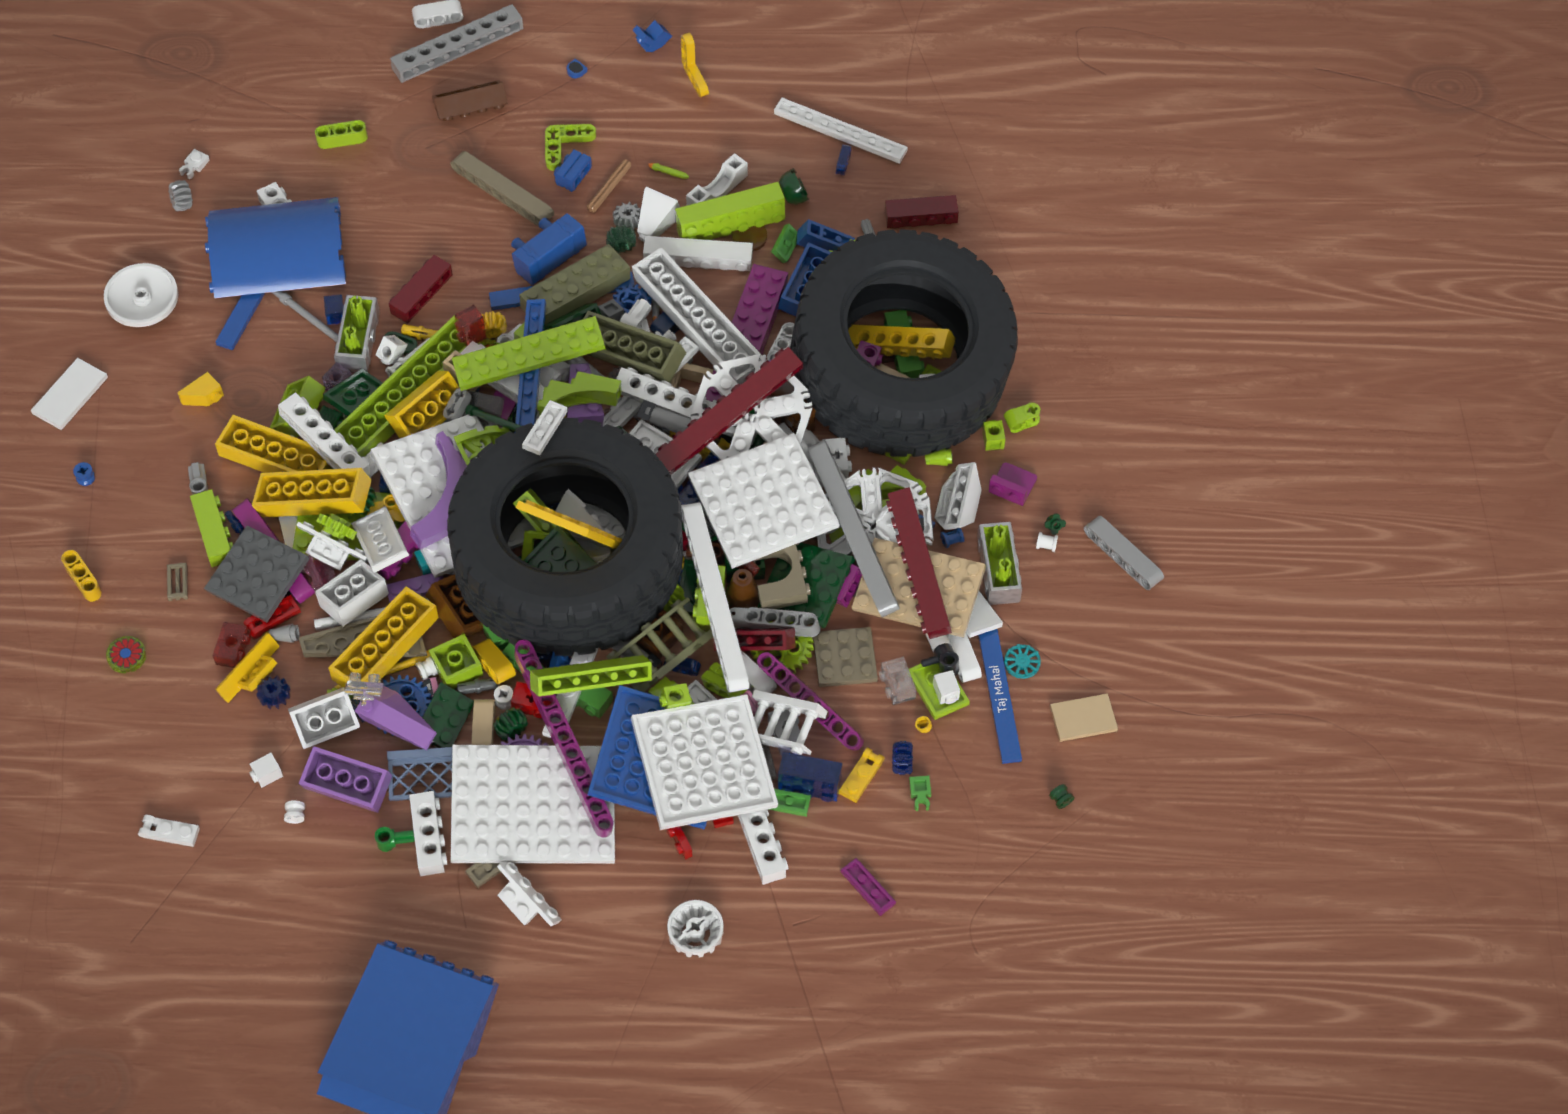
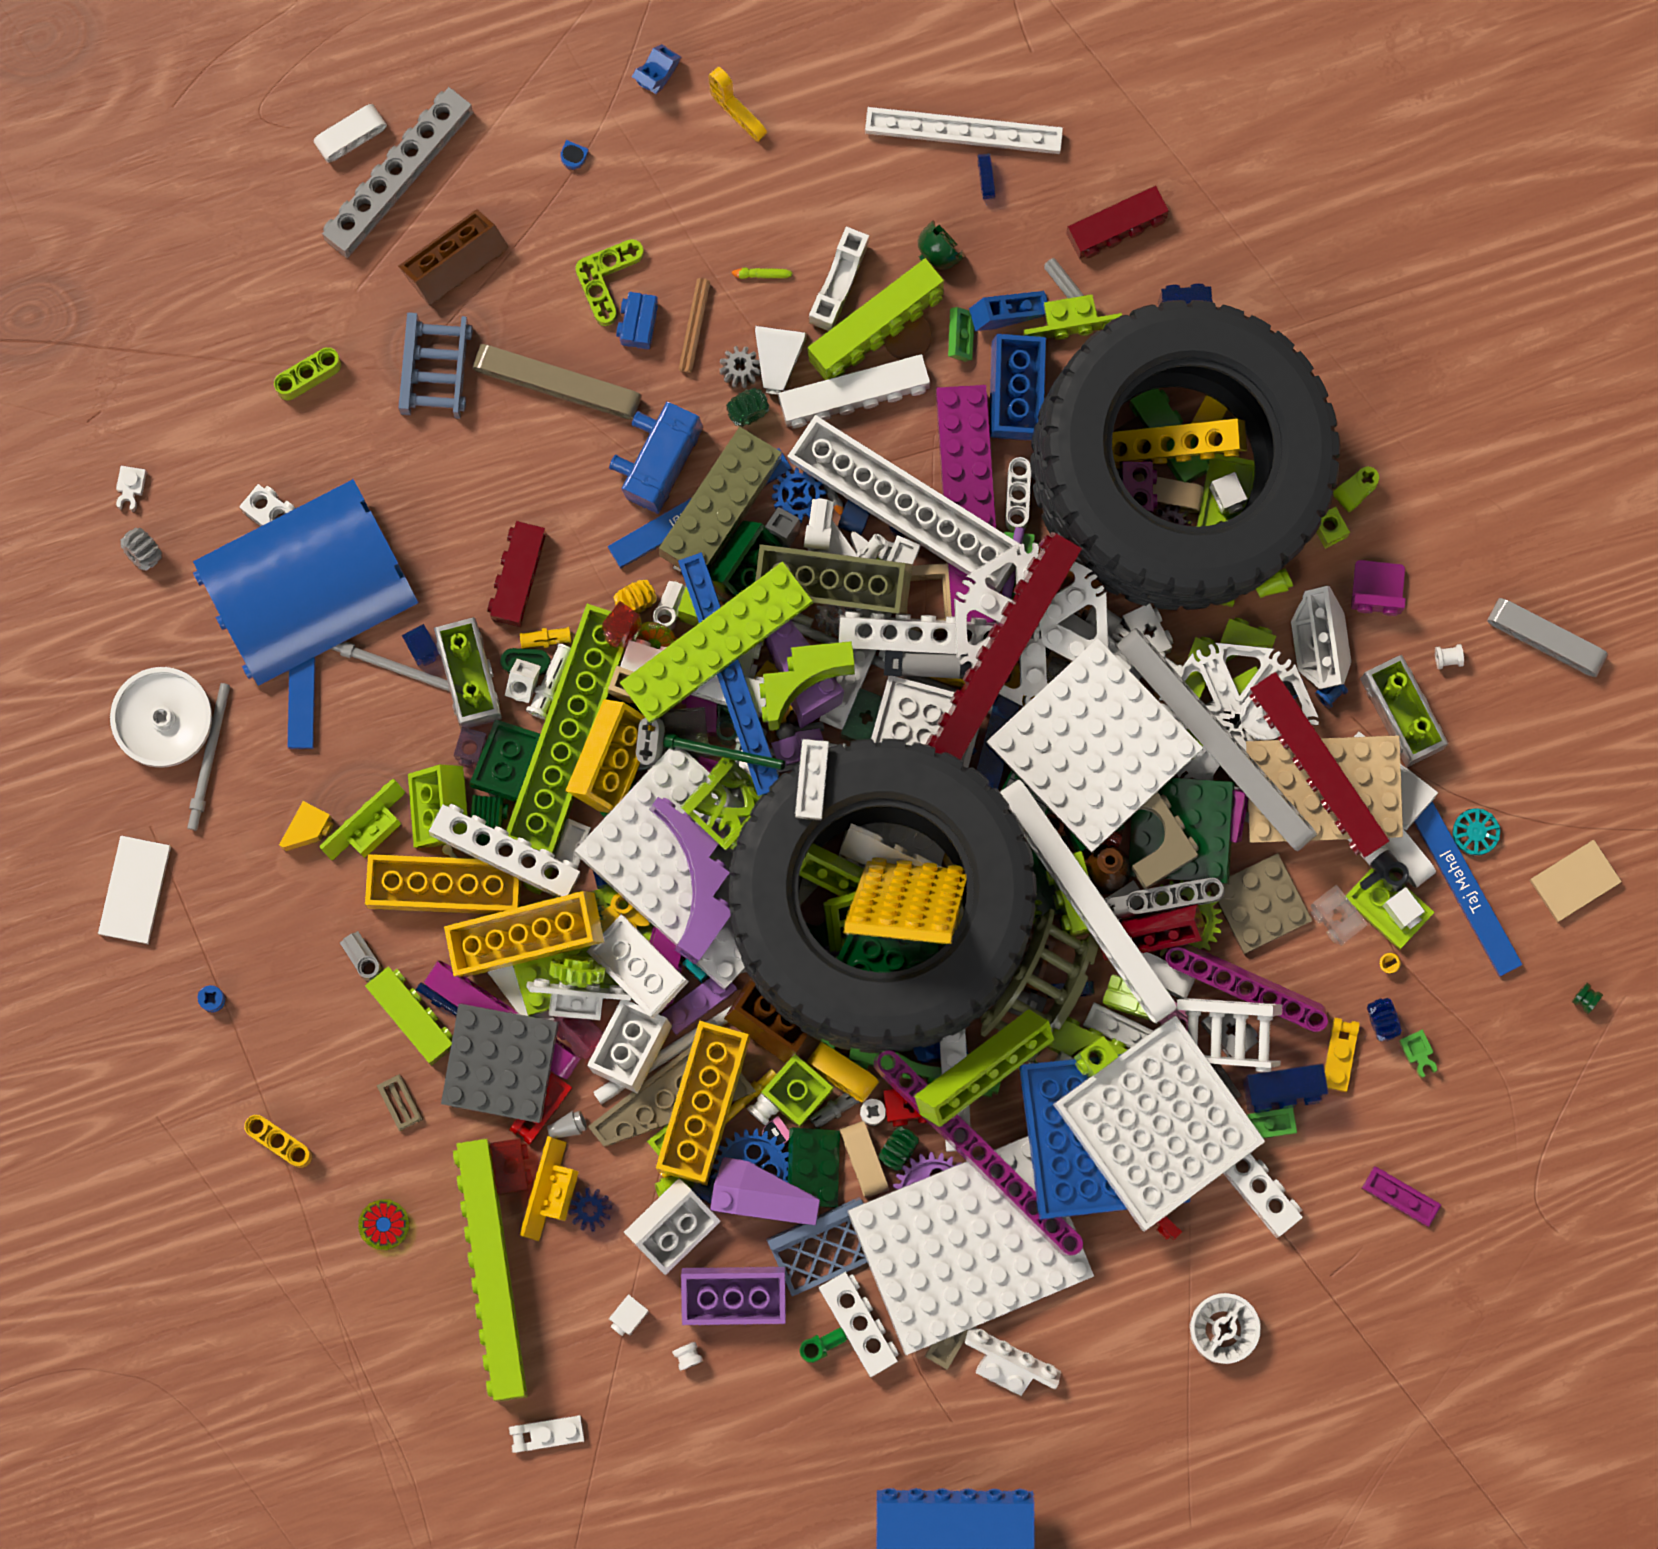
camera: 20 degrees left, 20 degrees up
clear hips [344,673,383,706] -> none
dark green plate [1044,513,1066,535] -> none
none -> light grey bar [187,683,230,831]
none -> lime bracket [320,779,405,860]
none -> sand blue fence [399,312,472,419]
none -> lime brick [453,1139,528,1402]

